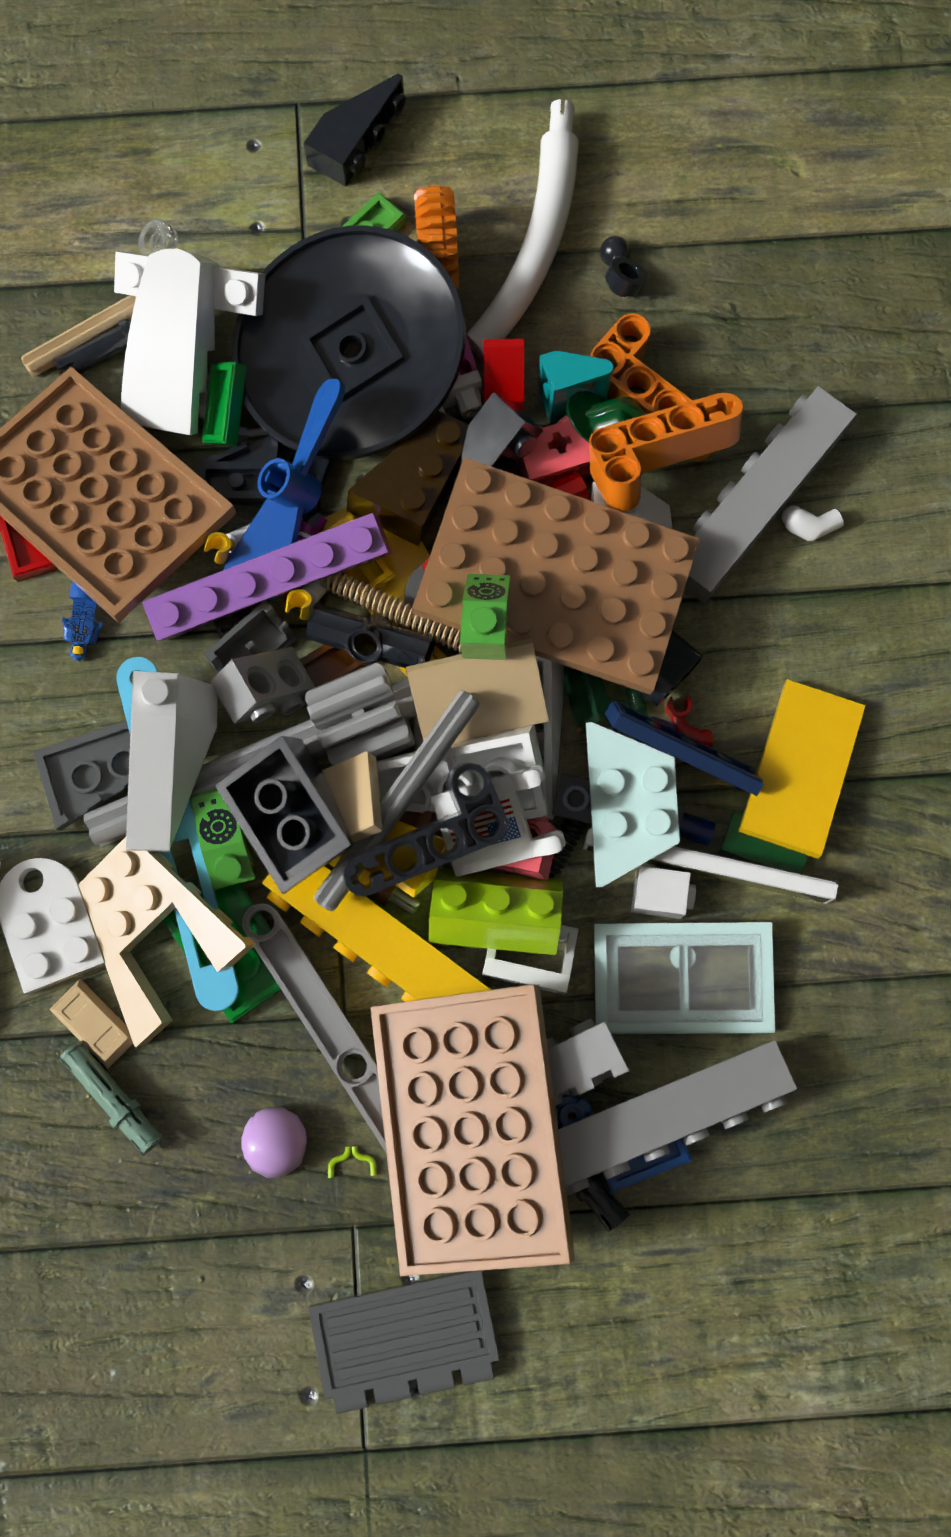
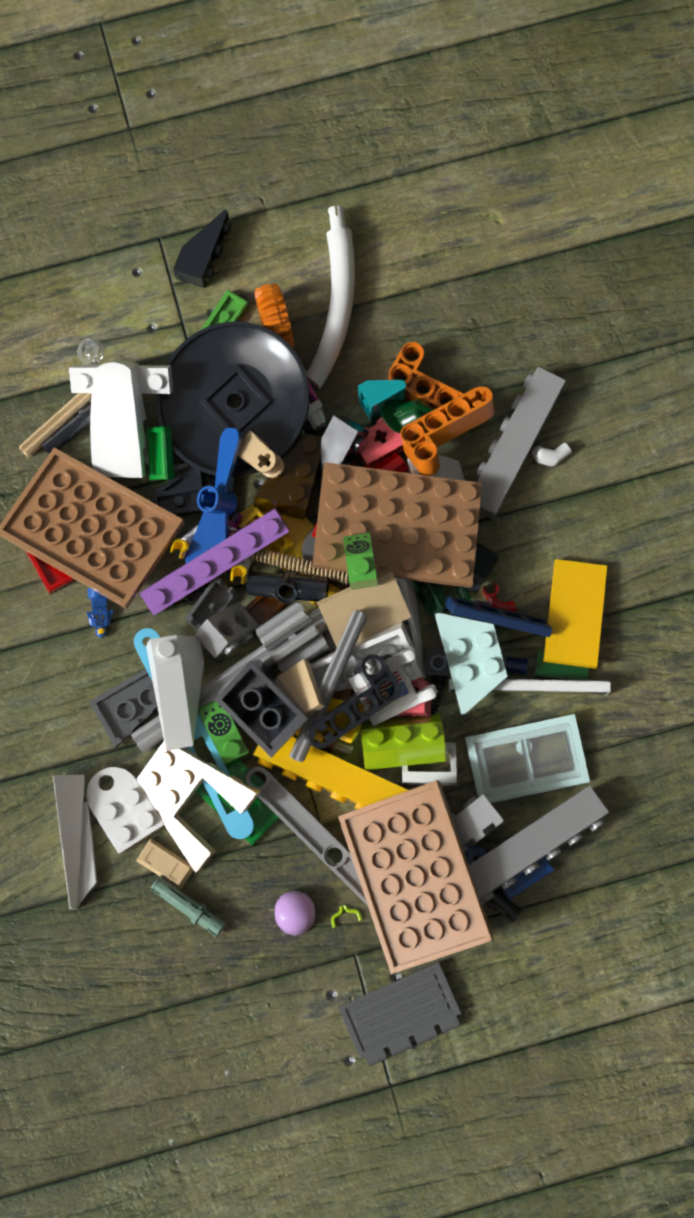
camera: 10 degrees left, 0 degrees up
red slope [483,339,524,411] -> none
black plate [600,236,647,297] -> none
white brick [631,866,696,919] -> none
none -> tan piece [238,430,284,478]

